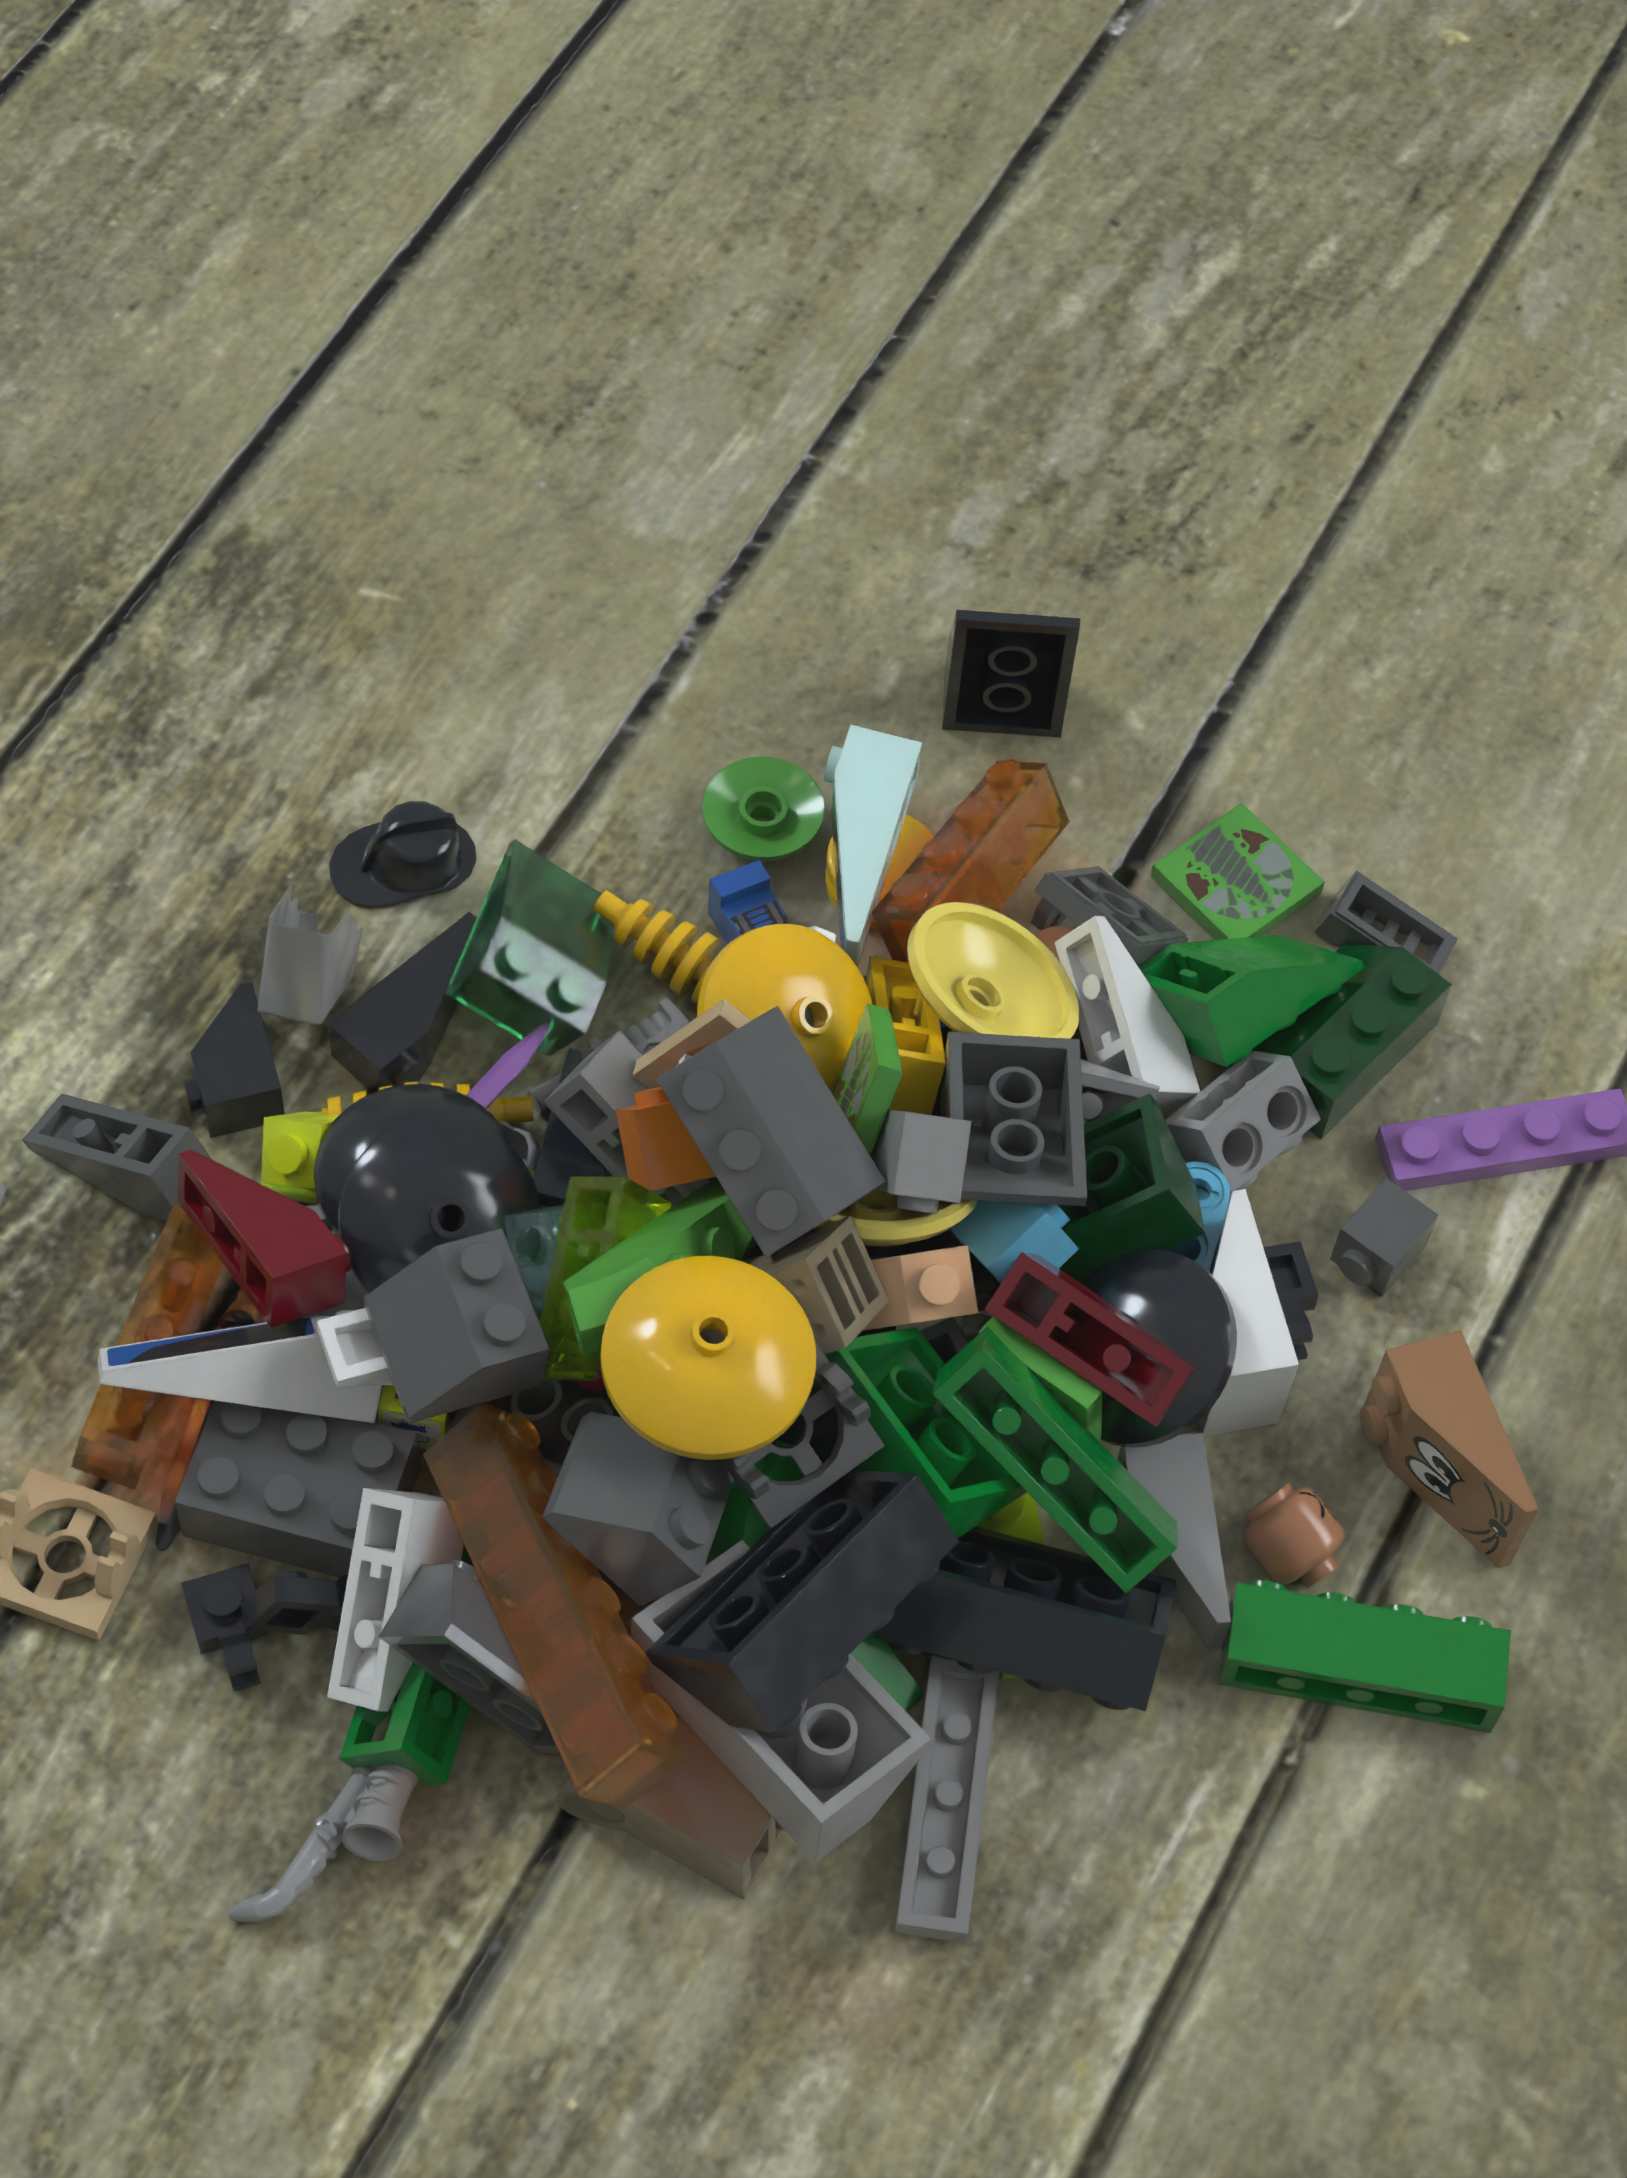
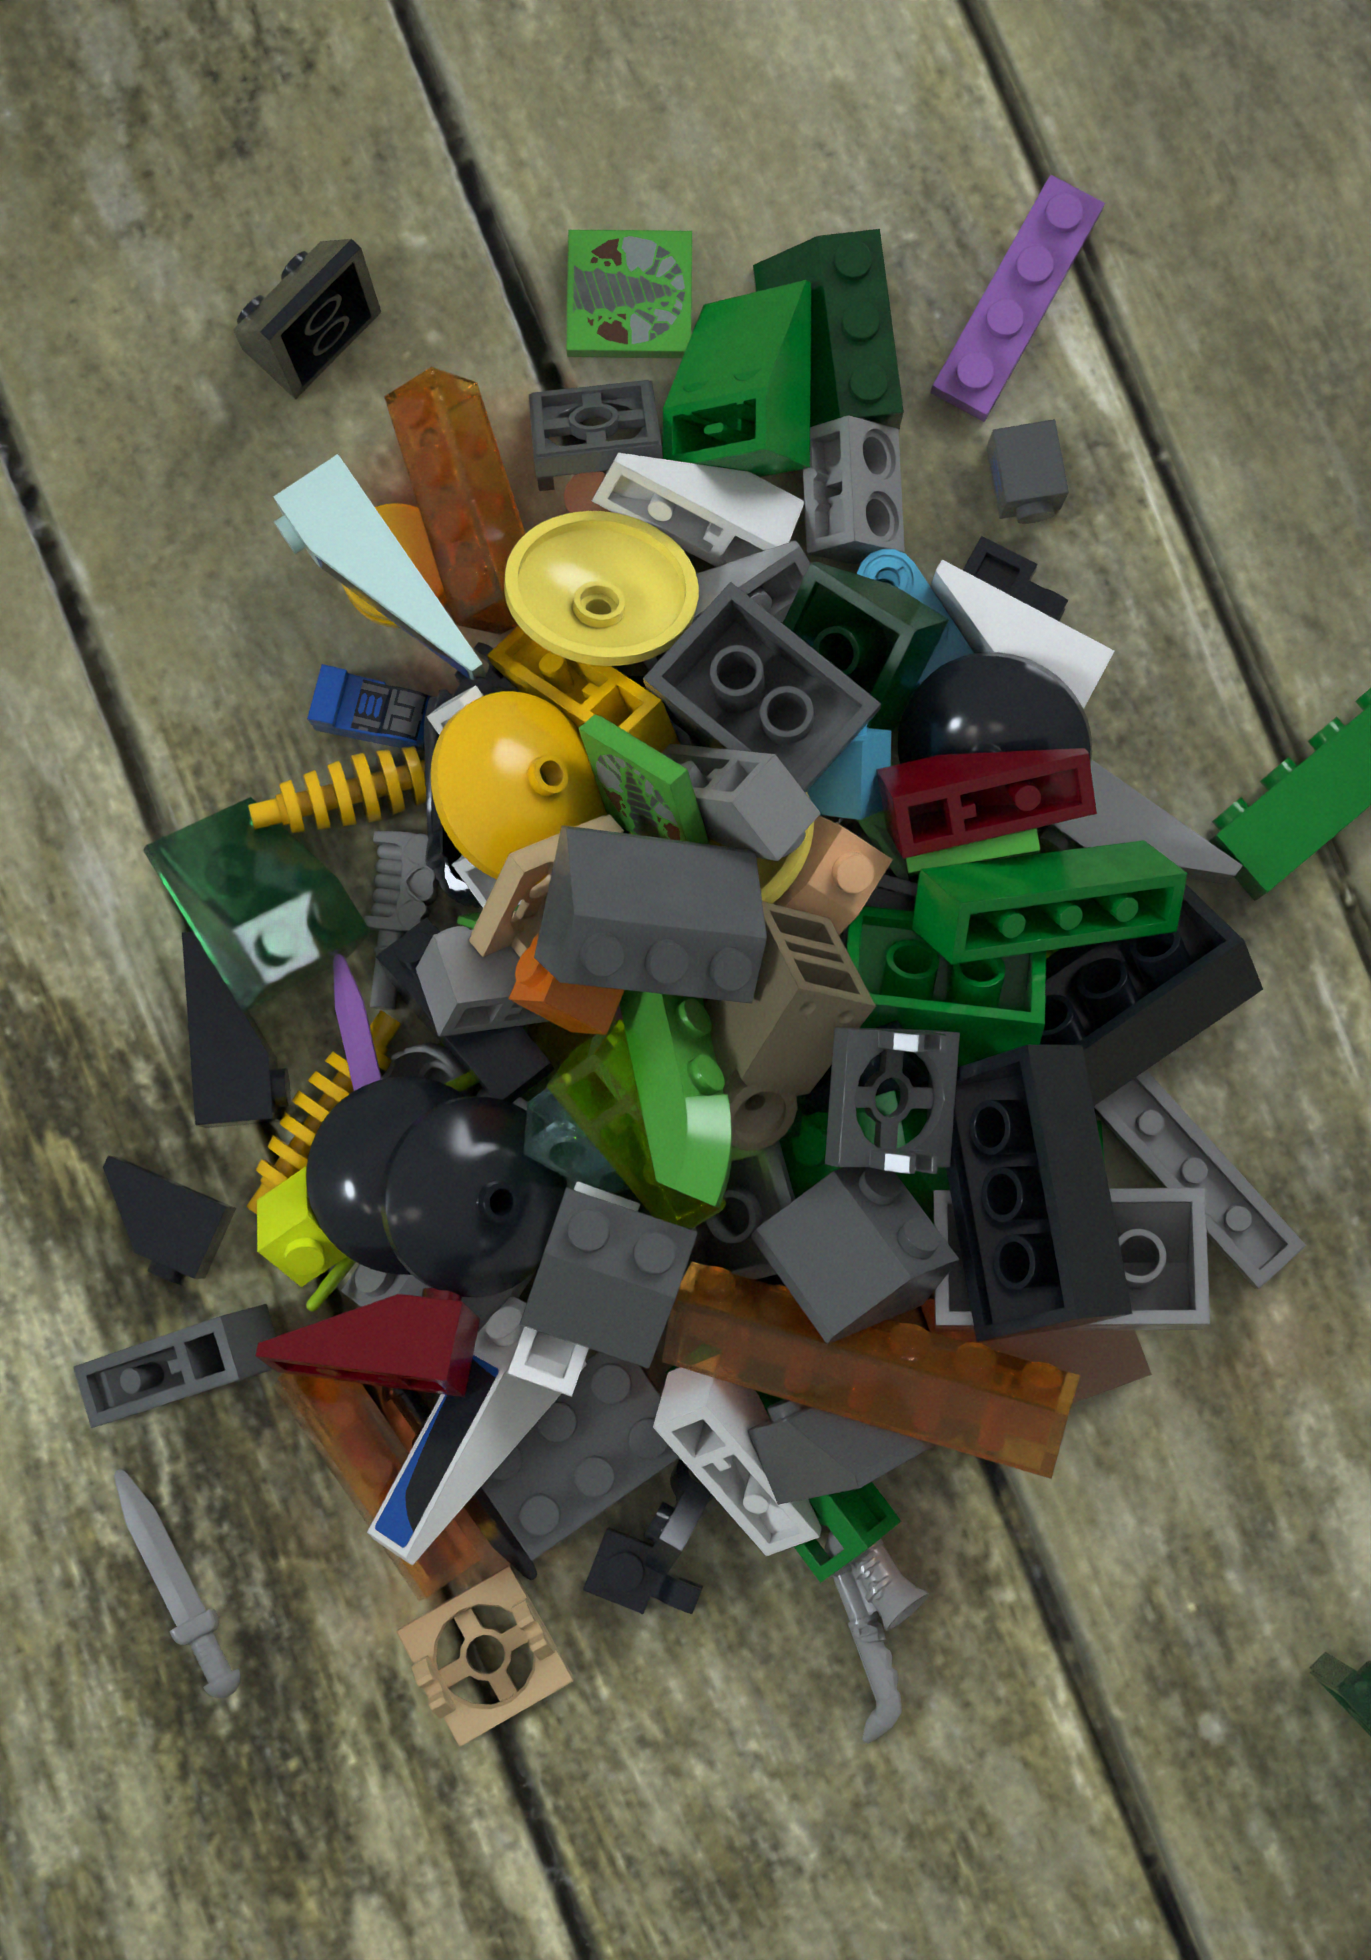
camera: 45 degrees left, 25 degrees up
light grey piece [257,885,363,1024] -> none
black piece [329,801,476,908] -> none
yellow dish [600,1256,817,1460] -> none
bright green dish [702,757,825,861] -> none
nougat head [1243,1483,1345,1588] -> none
dark grey slope [1314,870,1458,974] -> none
medium nougat slope [1360,1330,1539,1568] -> none

